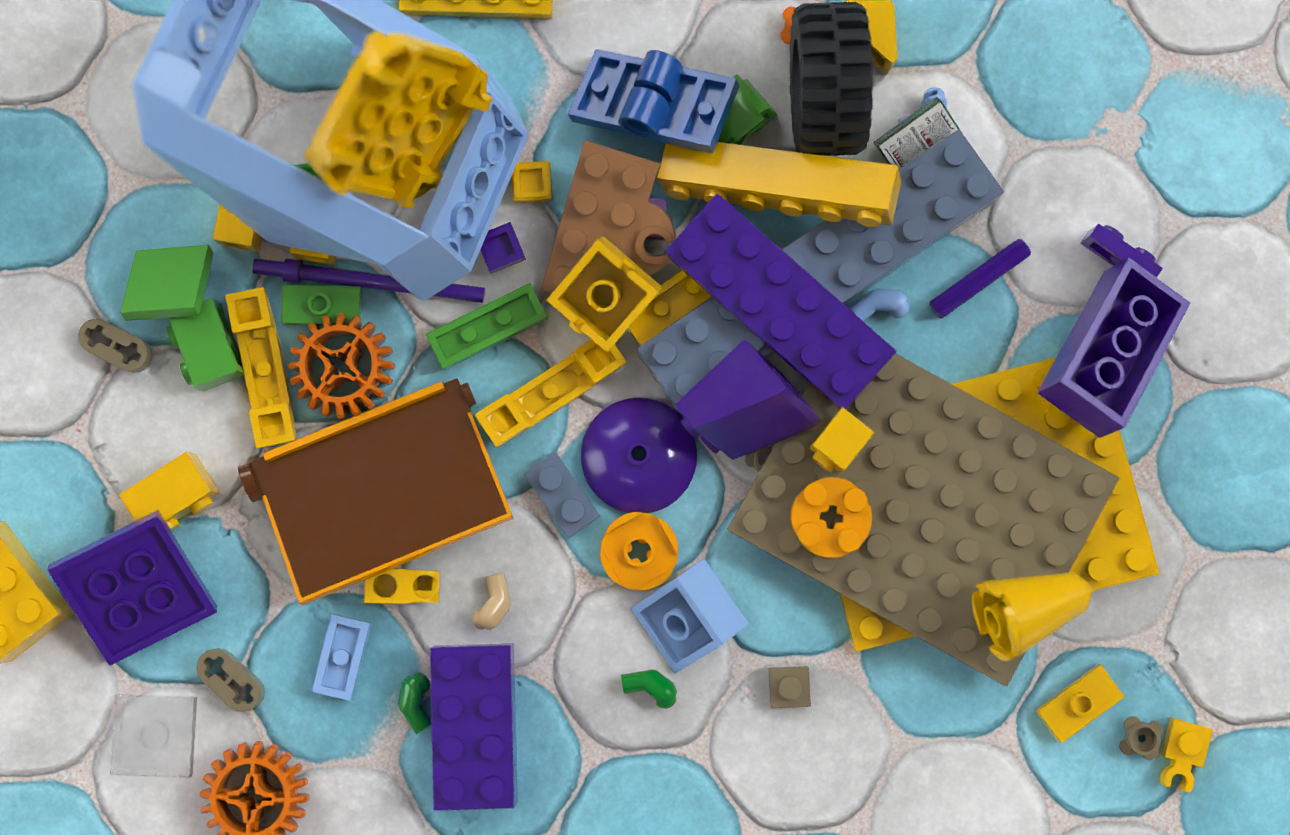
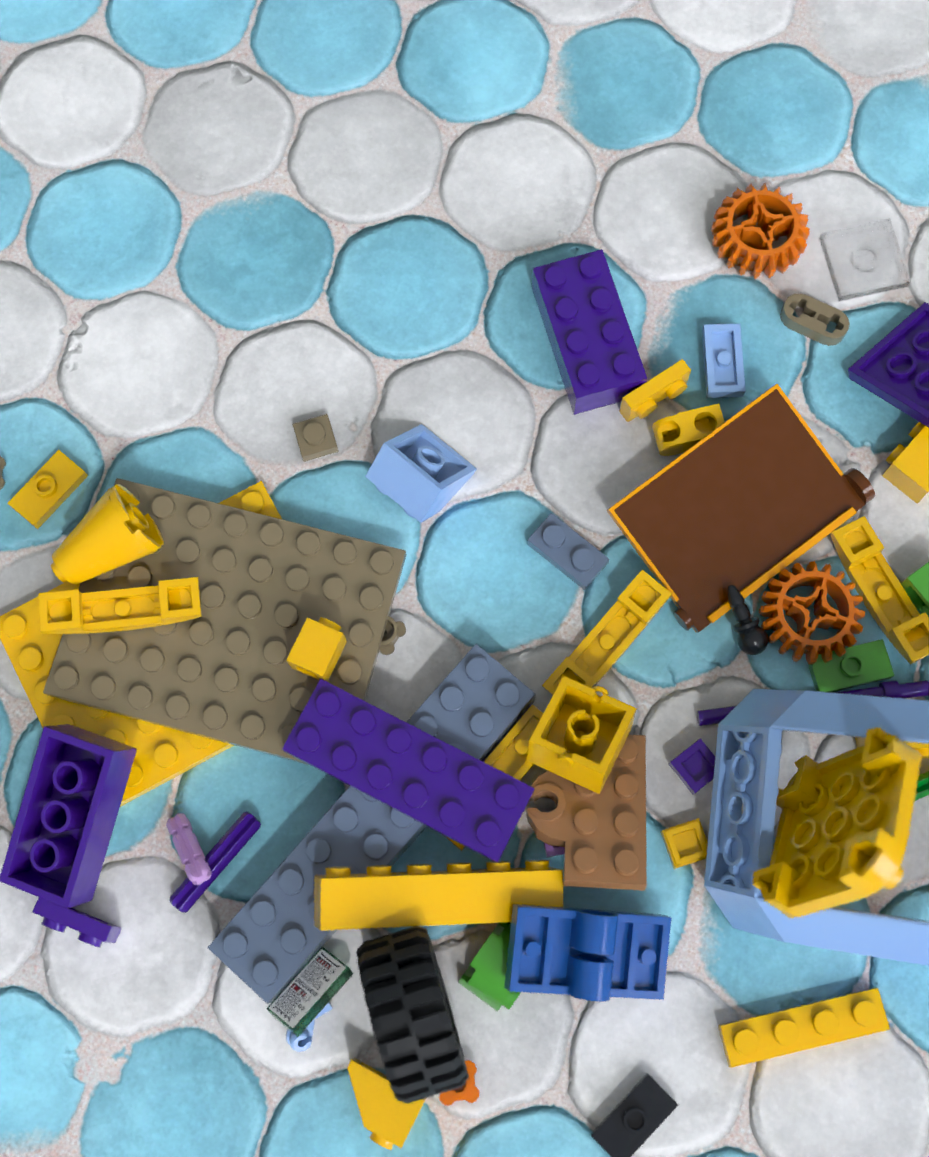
camera: 170 degrees right, 10 degrees down
green arm [398,673,432,734] -> none
bright green plate [425,283,548,371] -> none
tan arm [472,573,511,630] -> none
dark purple dish [581,398,697,513] -> none
light orange plate [600,512,678,590] -> none
green arm [621,669,677,709] -> none
dark purple slope [675,339,823,460] -> none
light orange plate [790,477,872,558] -> none
light blue arm [849,289,909,321] -> none
none -> yellow slope [38,577,202,634]
none -> lavender axle [166,813,212,885]
none -> yellow plate [619,359,691,422]
none -> black bar [727,585,768,655]

